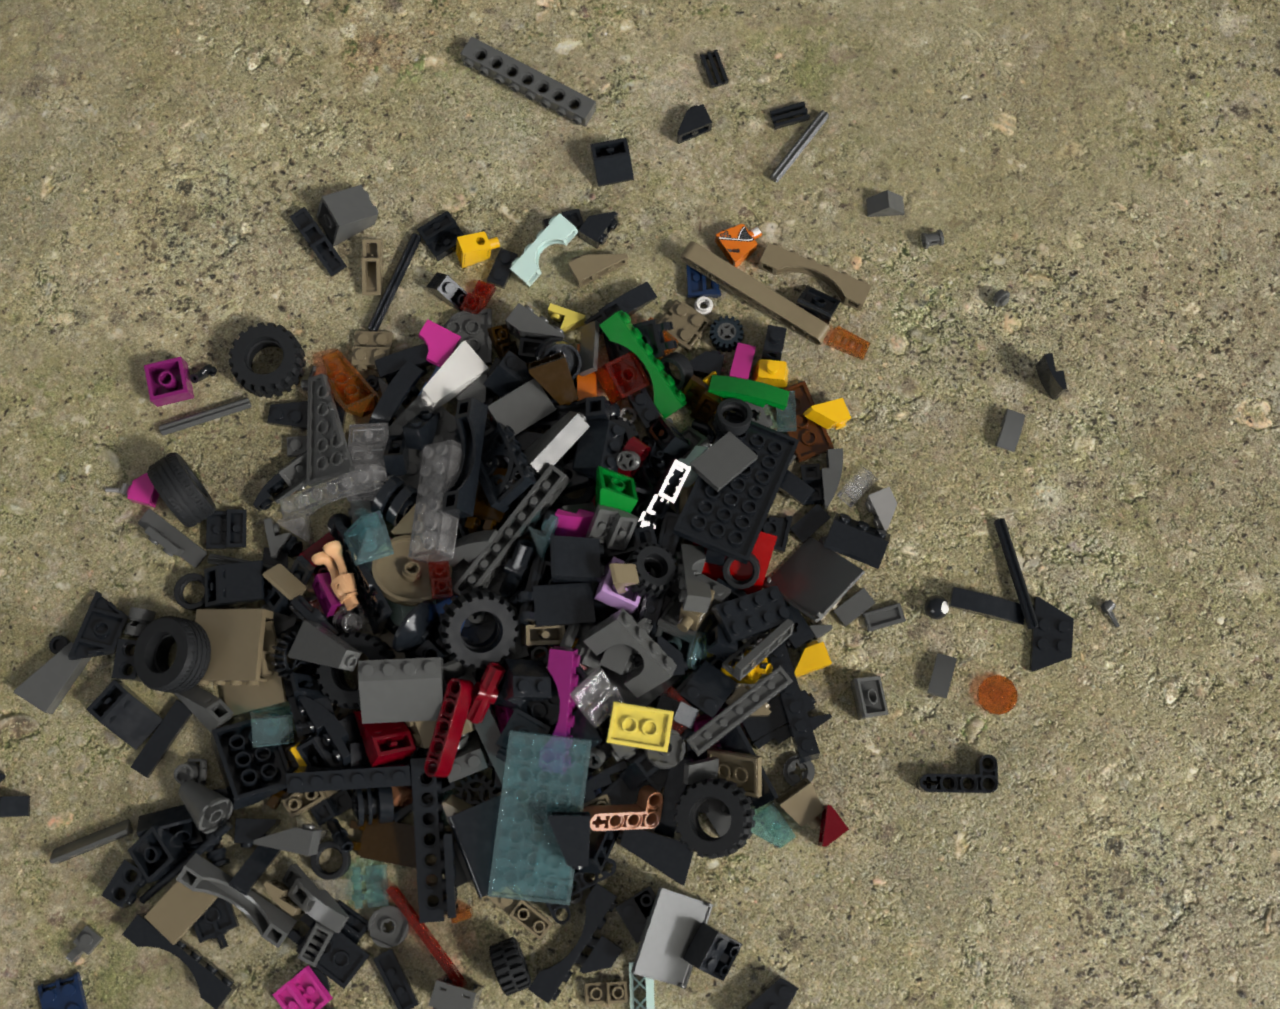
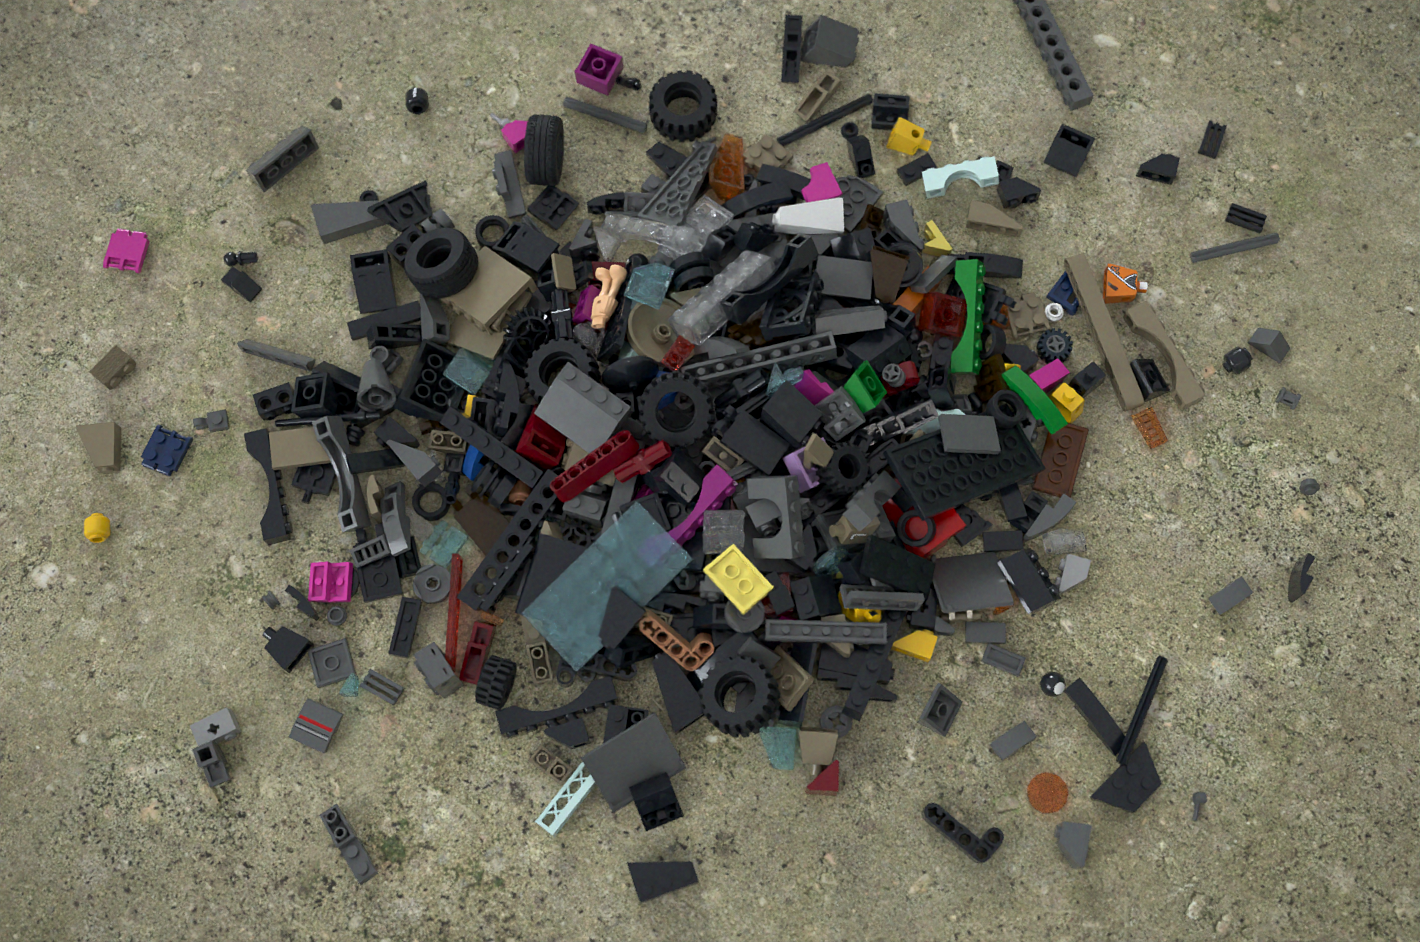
camera: 40 degrees right, 5 degrees down
dark grey slope [288,620,361,671] -> none
clear red slope [460,280,497,315] -> none
clear light blue slope [776,391,797,432] -> none
yellow slope [803,398,851,430] -> none
none -> black slope [366,323,422,350]
none -> black head [405,88,429,115]
none -> dark red slope [459,620,497,685]
none -> blue slope [462,444,485,481]
none -> black plate [841,122,859,139]
none -> dark grey slope [1054,821,1092,870]
none -> black head [1222,347,1253,375]

